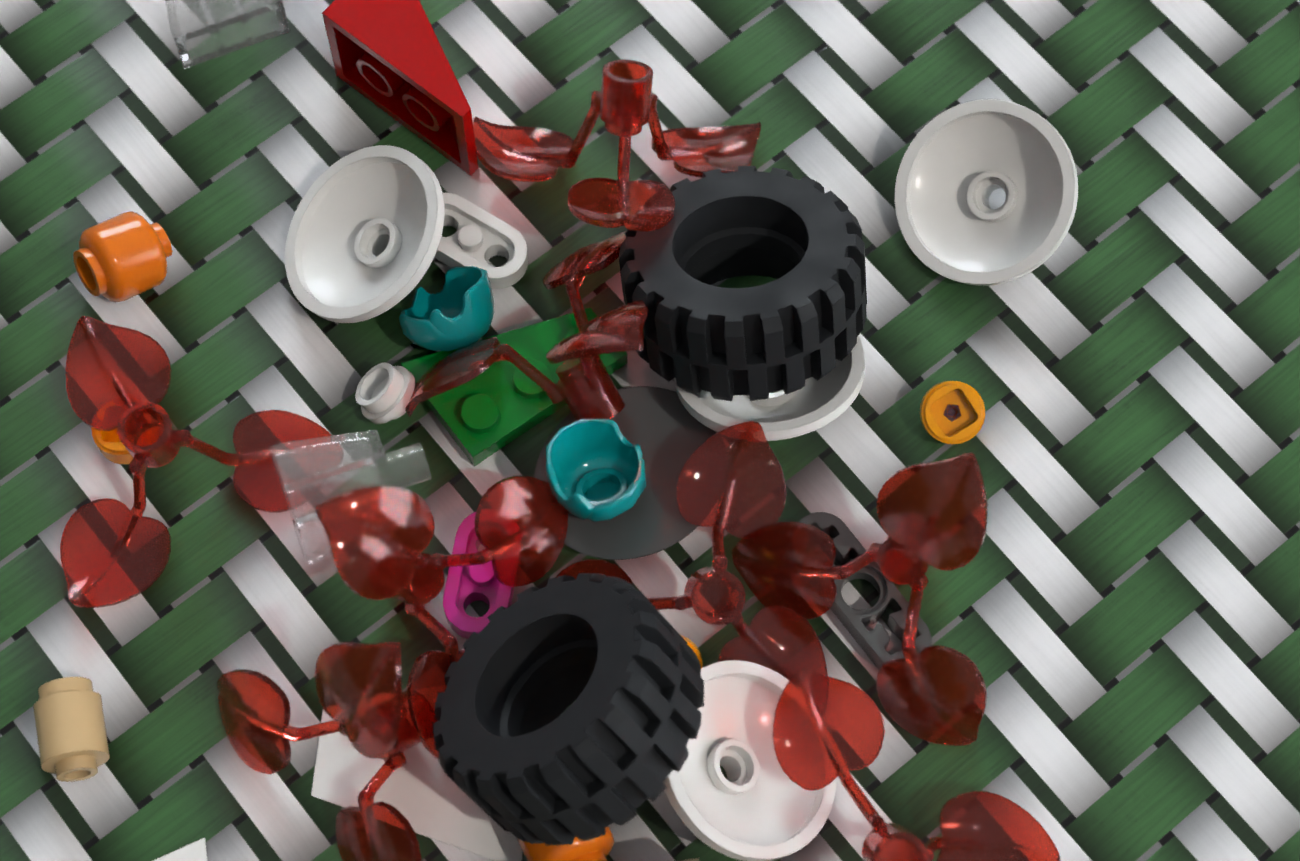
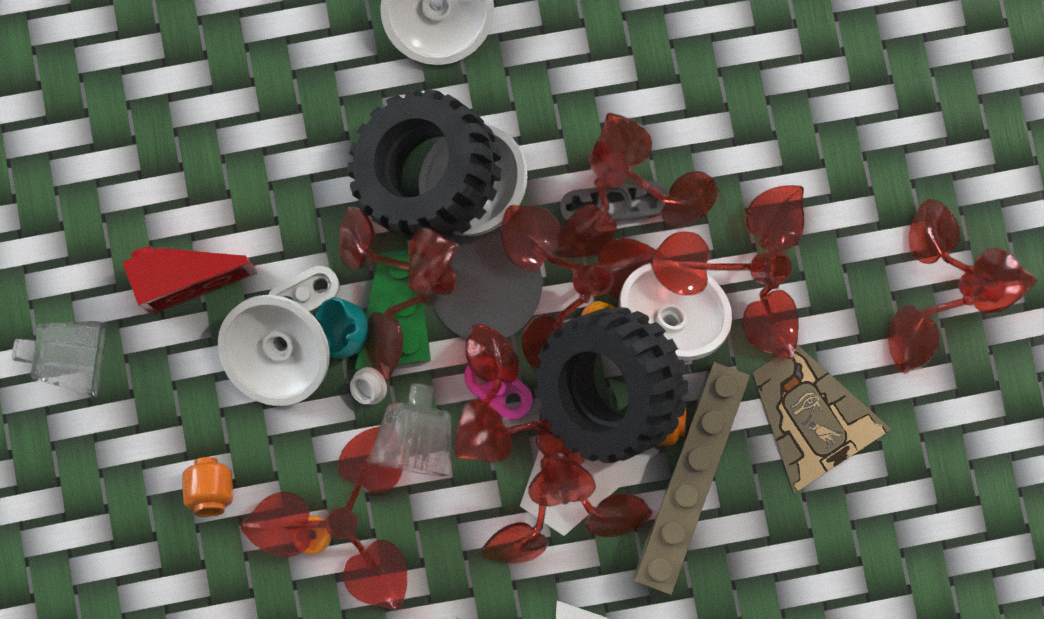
camera: 65 degrees left, 15 degrees up
clear red plant [473,59,761,232] -> none
teal hair [546,419,646,522] -> none
light orange tile [920,381,985,444] -> none

